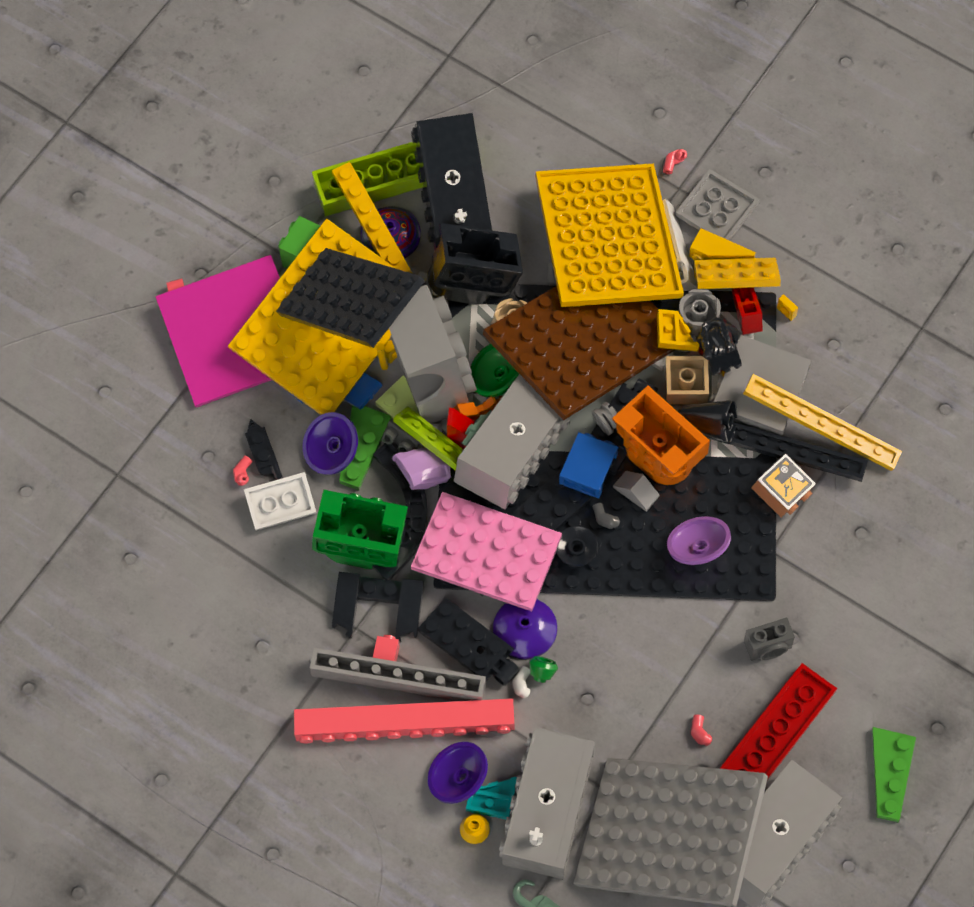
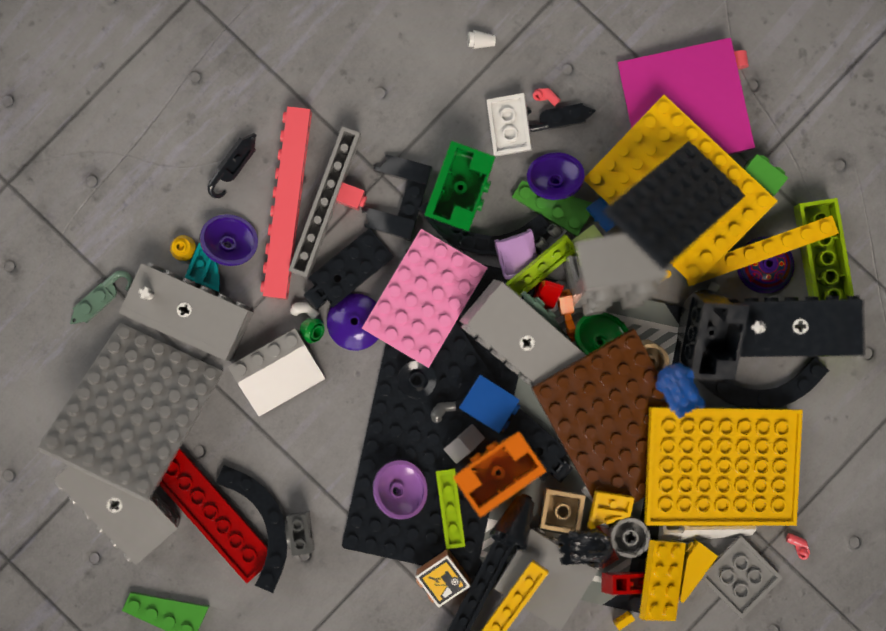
camera: 100 degrees right, 20 degrees up
light grey wheel [592,402,617,435] -> none
coral arm [690,714,712,746] -> none
none -> black plate [207,133,256,199]
none -> black plate [216,465,288,593]
none -> slope [228,328,326,417]
none -> lime plate [436,468,466,549]
none -> white cone [467,30,496,49]
none -> blue piece [655,363,705,419]
none -> black plate [694,357,830,409]

